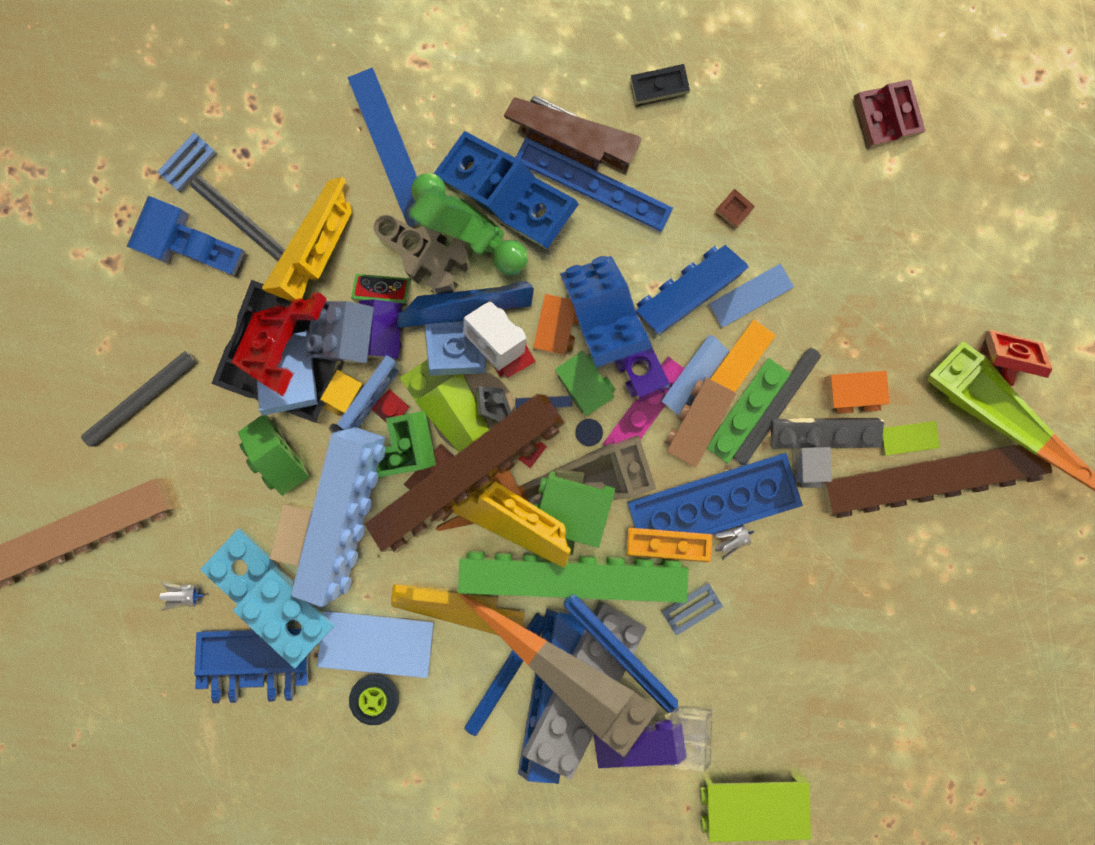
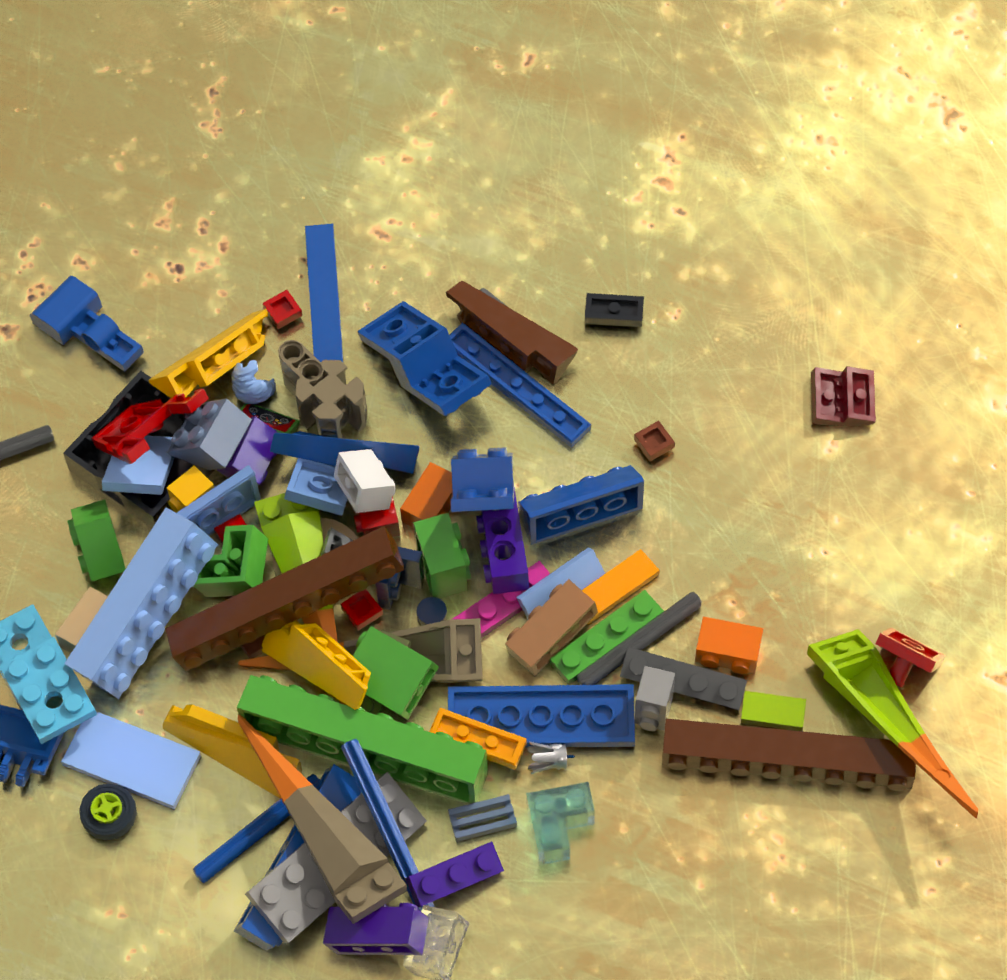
camera: 15 degrees right, 25 degrees down
medium blue tile [157,132,216,192] -> none
dark grey axle [190,175,285,261] -> none
bright green piece [409,173,528,276] -> none
medium blue tile [708,263,794,328] -> none
none -> light blue hair [231,360,276,405]
none -> red plate [263,290,303,329]
none -> dark purple plate [405,841,504,907]
none -> clear light blue brick [526,782,595,865]

